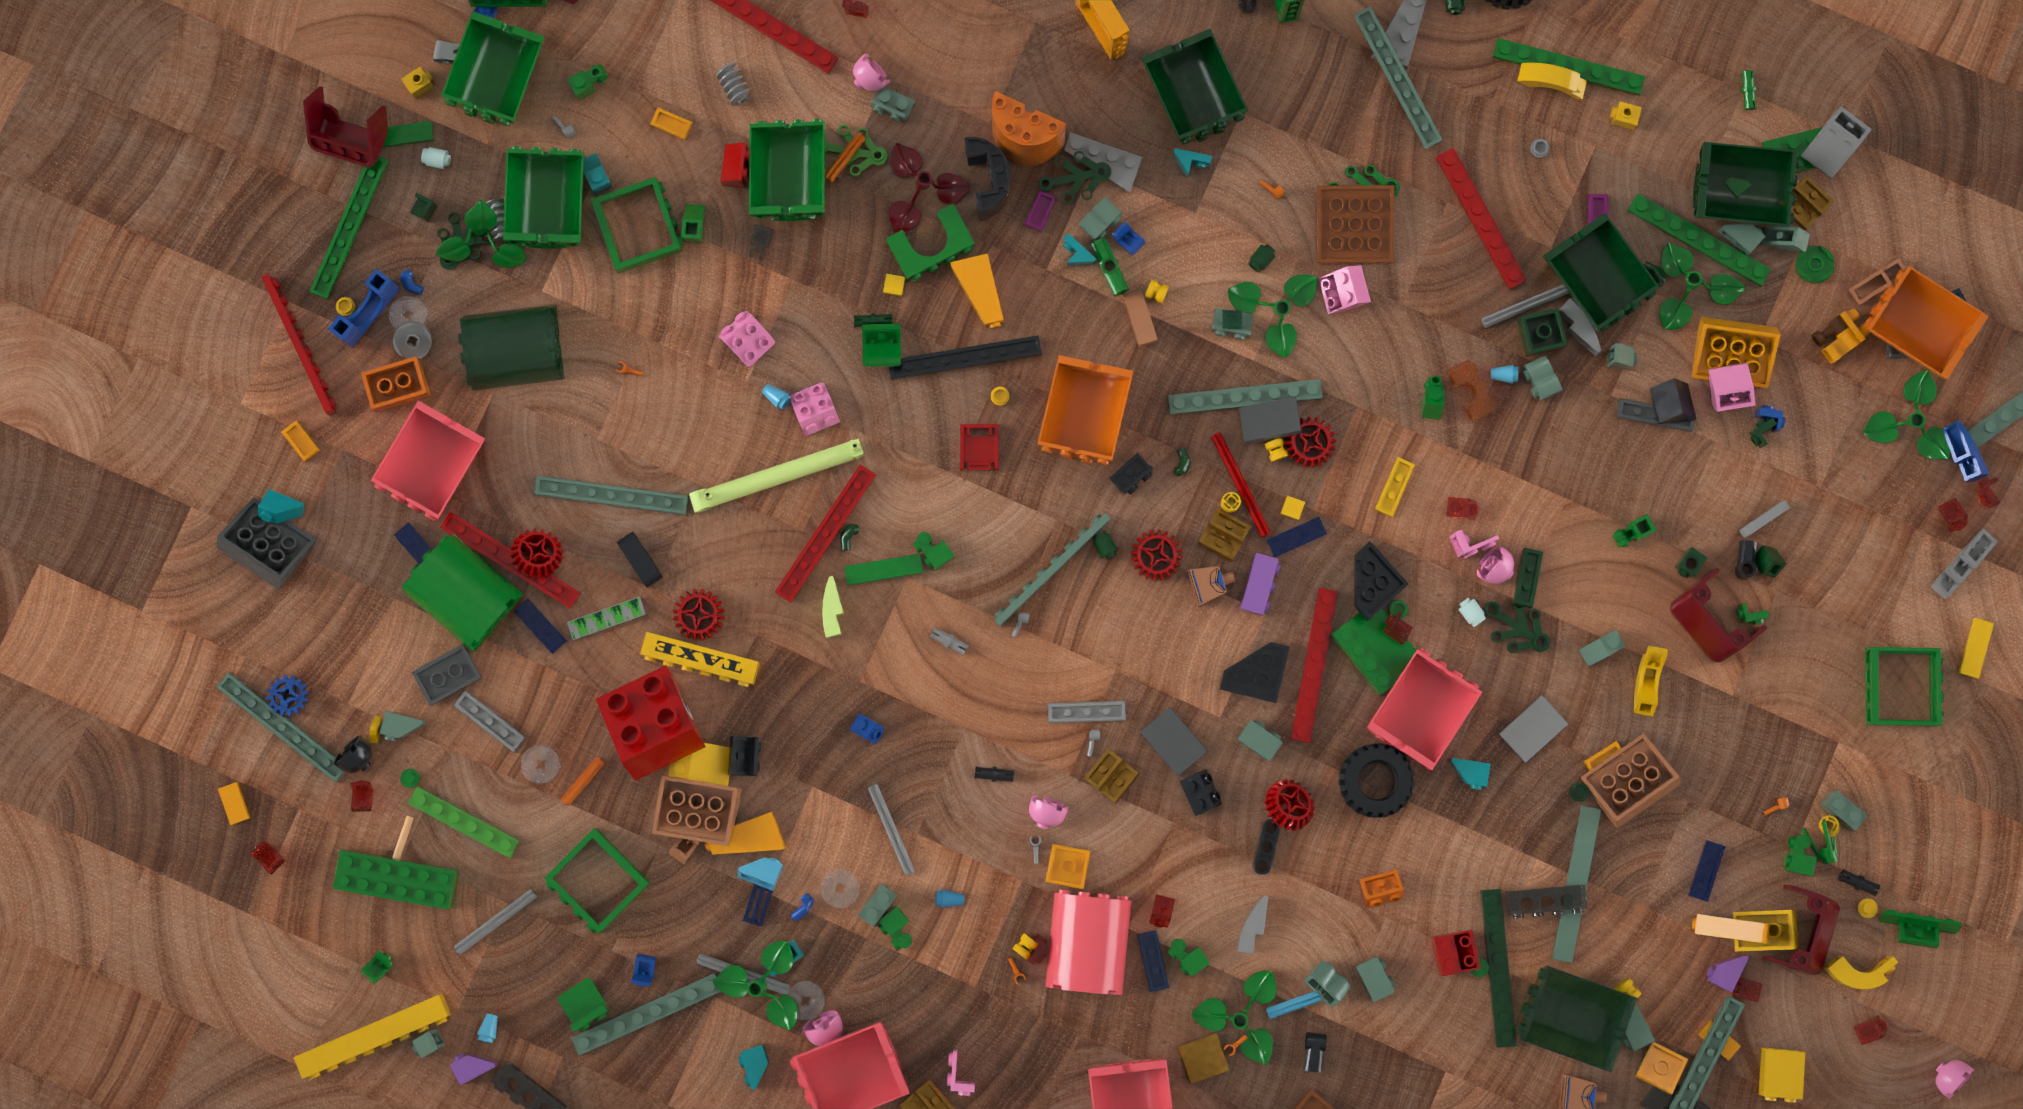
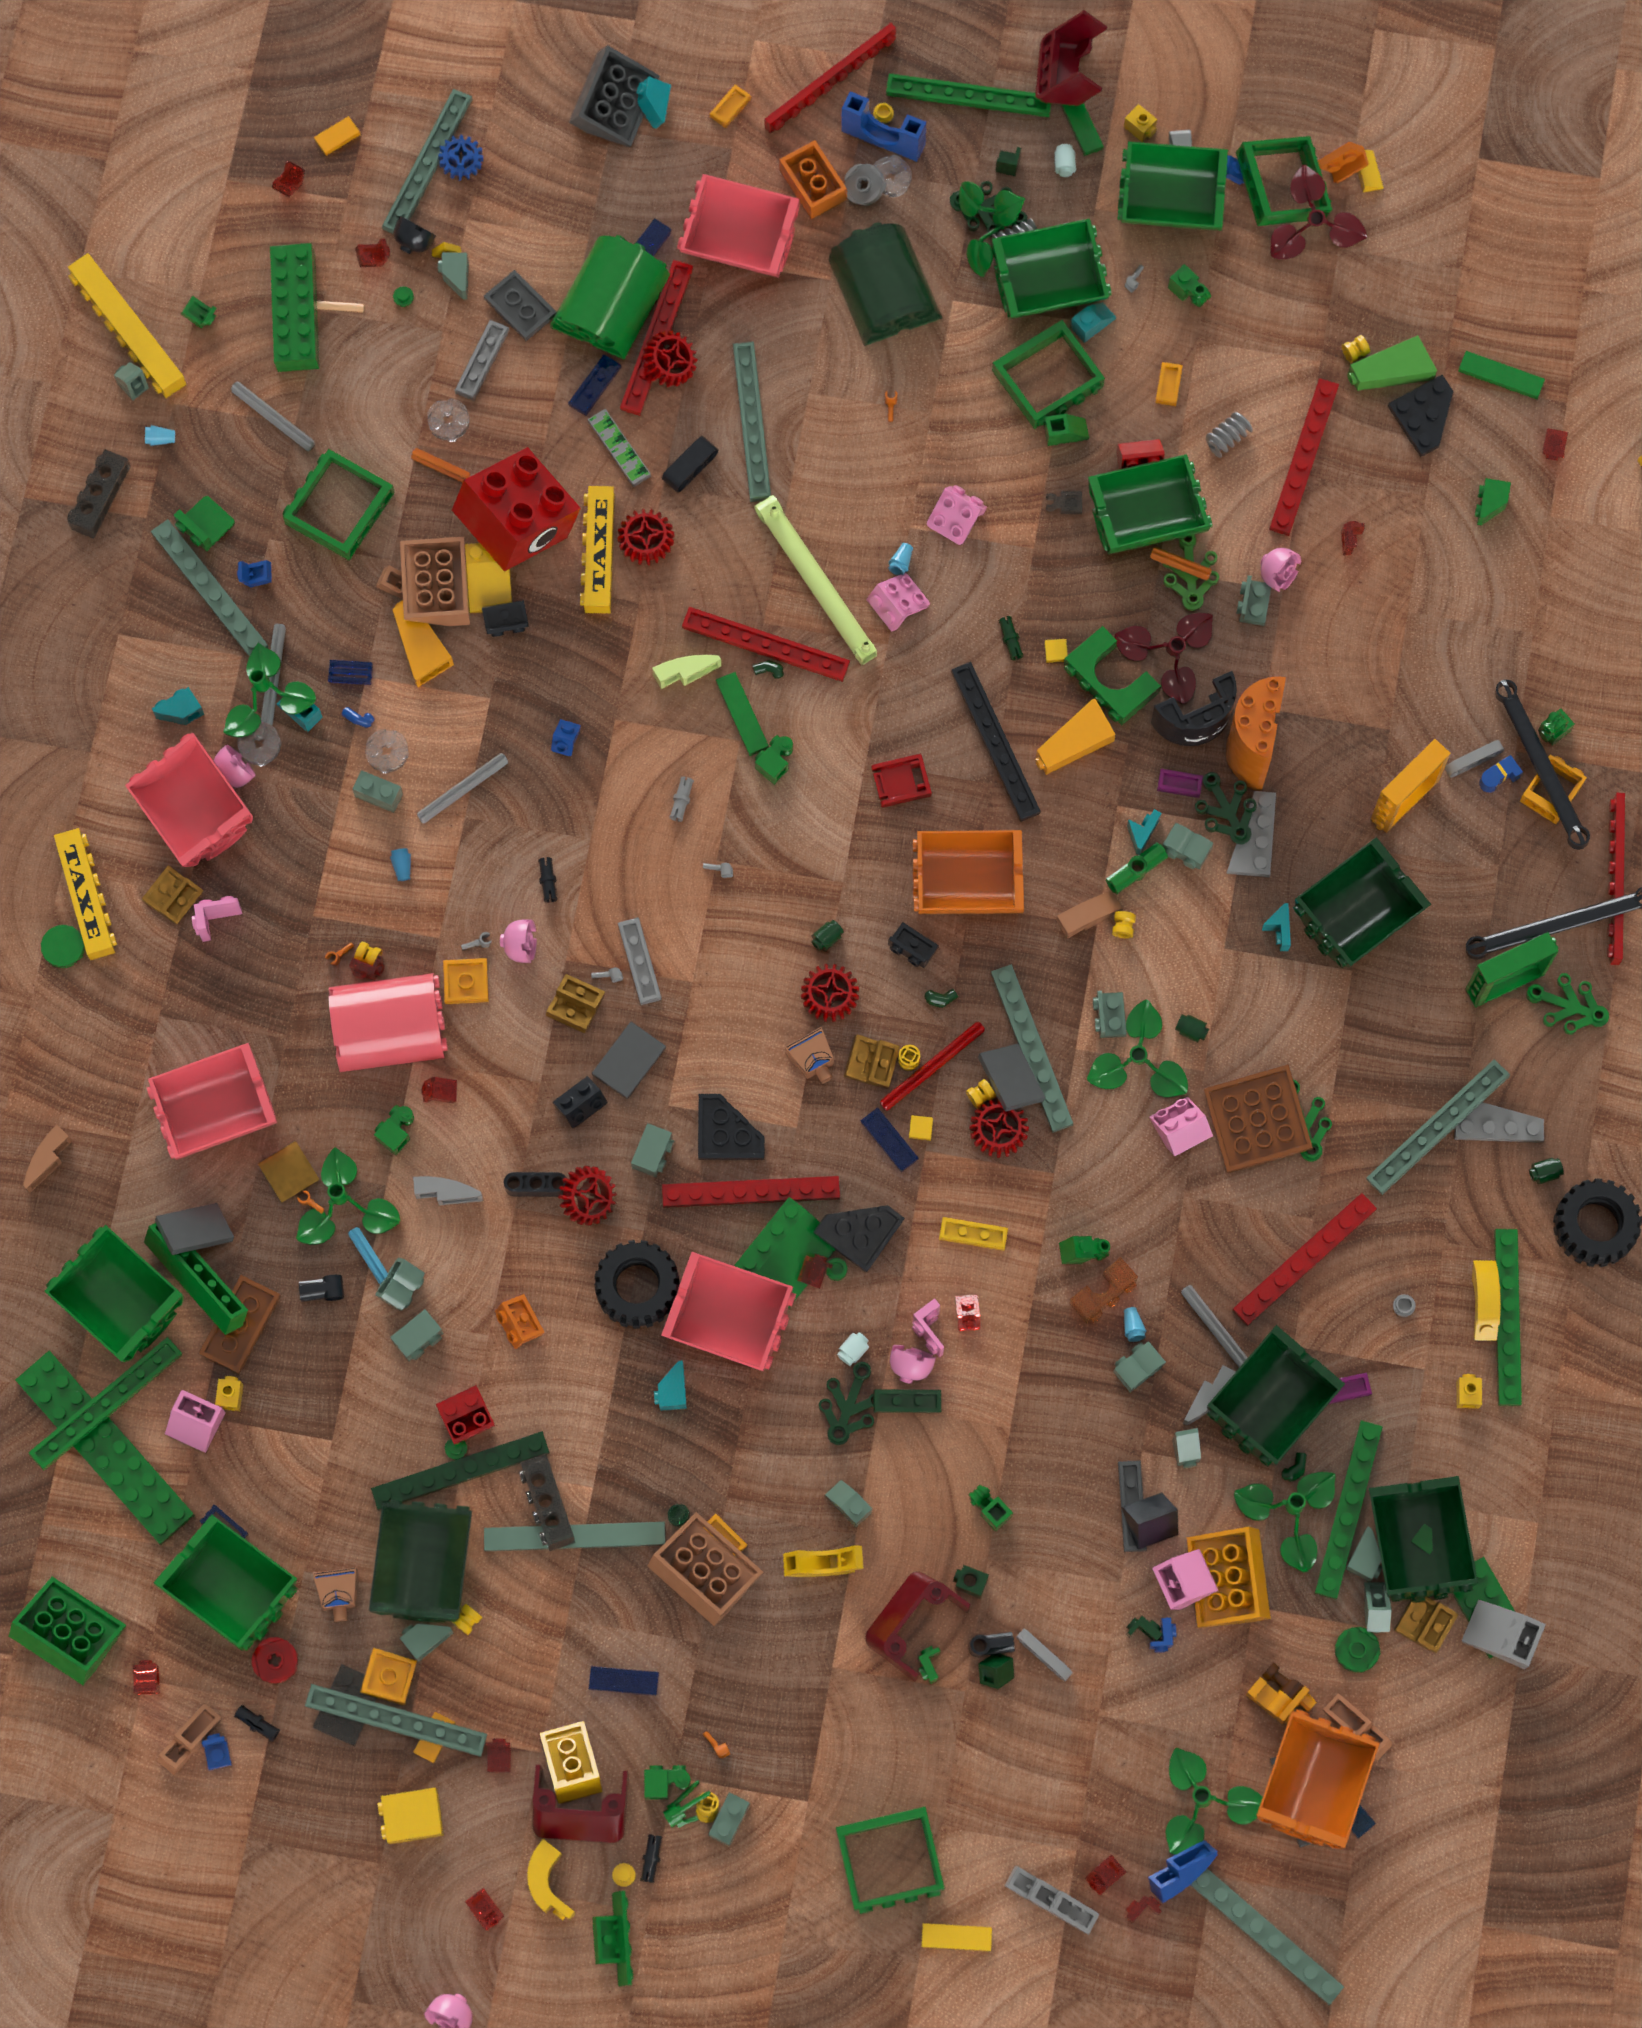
camera: 75 degrees right, 10 degrees down
blue arm [400,270,424,296] -> none
bright green plate [407,786,520,858] -> none
medium lavender slope [450,1053,498,1085] -> none
medium azure slope [737,857,783,891] -> none
green bracket [862,324,901,367] -> none
green brick [878,906,912,951] -> none
yellow plate [991,386,1010,406] -> none
sand green plate [994,513,1111,627] -> none
blue bracket [1113,222,1146,256] -> none
dark blue tile [1137,930,1169,992] -> none
clear green tile [1222,310,1242,329] -> none
medium lavender brick [1240,553,1281,616] -> none
orange hand [1259,180,1285,199] -> none
light grey tile [1499,695,1568,763] -> none
dark green brick [1517,308,1568,357] -> none
light orange slope [1692,914,1770,944] -> none
medium lavender slope [1707,955,1749,992] -> none
green pin [1741,70,1757,110] -> none

